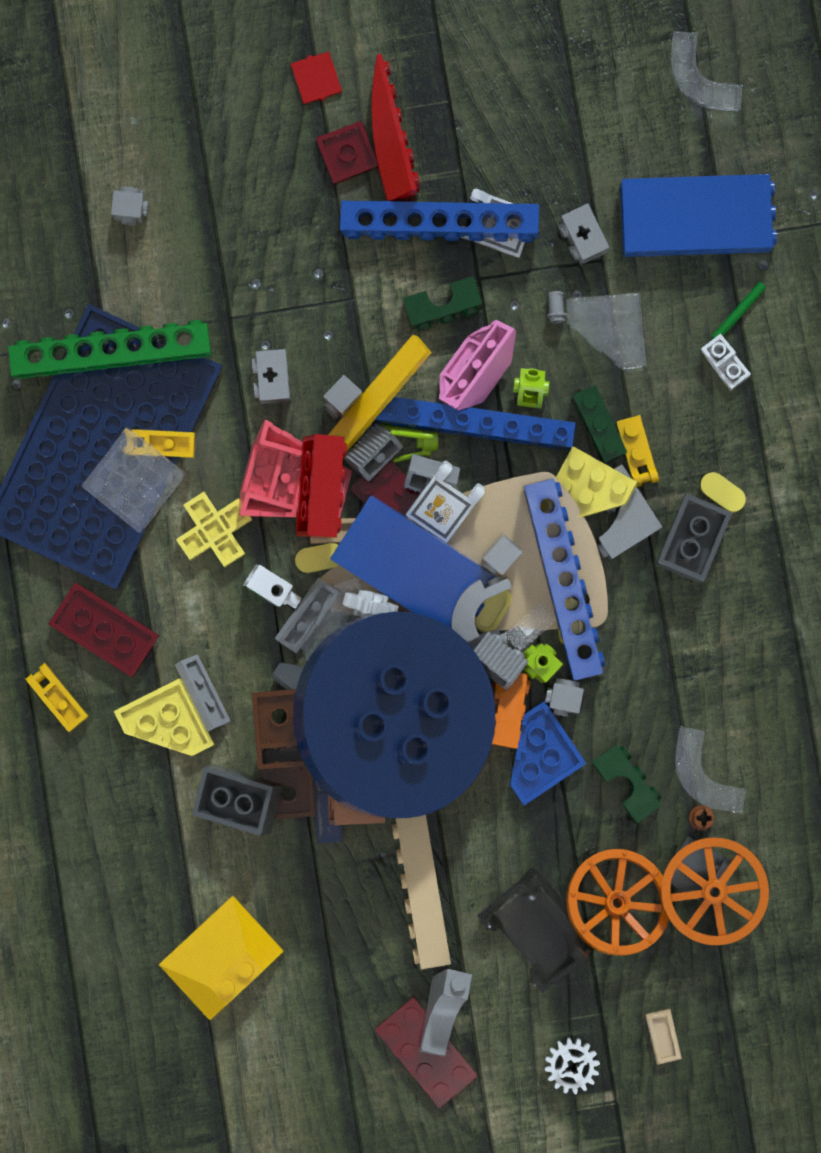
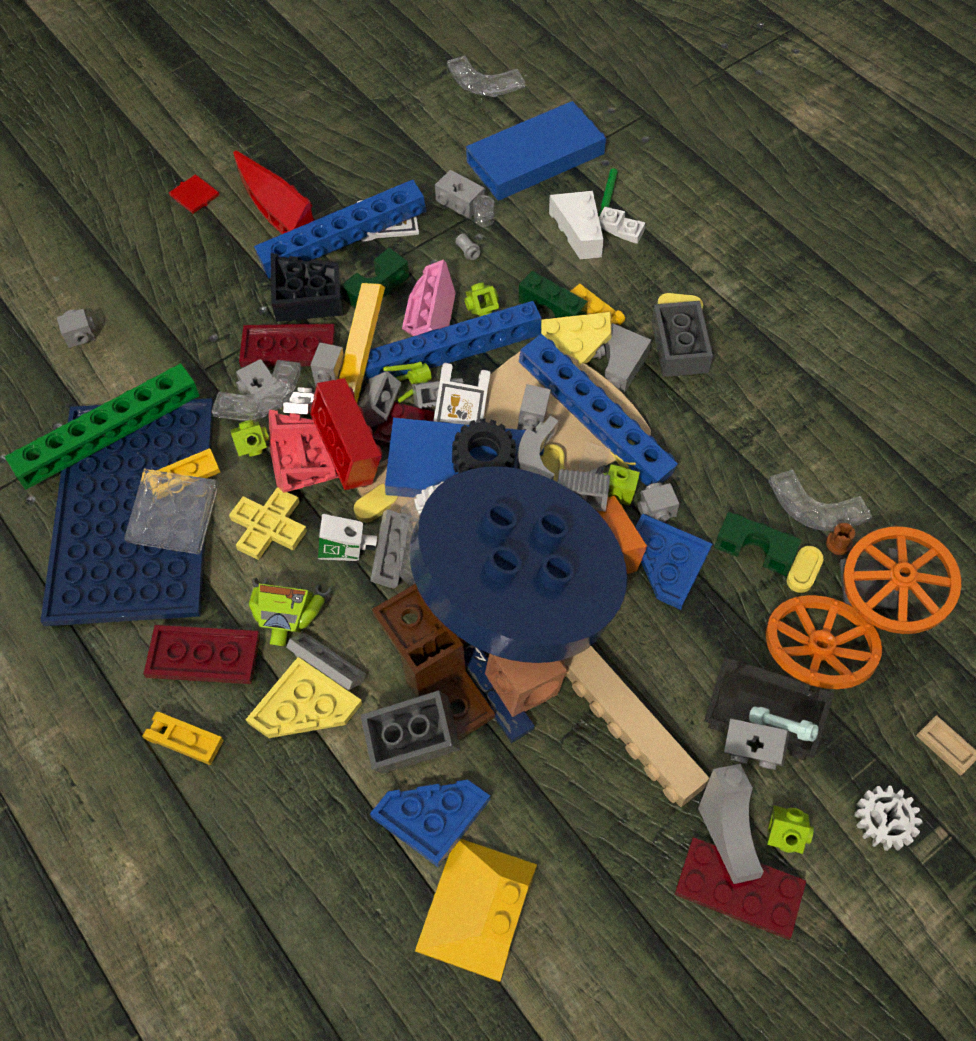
camera: 25 degrees left, 25 degrees down
dark red tile [316,121,379,185] -> none
clear plate [566,293,647,369] -> none
none -> clear plate [212,360,302,420]
none -> lime brick [231,420,270,456]
none -> dark red plate [239,324,335,367]
none -> lime torso [249,577,331,646]
none -> black wedge [270,253,344,322]
none -> white slope [284,387,315,414]
none -> blue plate [370,780,491,867]
none -> black tyre [452,419,516,474]
none -> clear wheel [473,195,495,226]
none -> white wedge [549,191,603,260]
none -> light grey brick [724,719,790,770]
none -> light aqua bar [749,706,818,742]
none -> lime brick [767,805,814,854]
none -> light yellow tile [787,546,824,593]

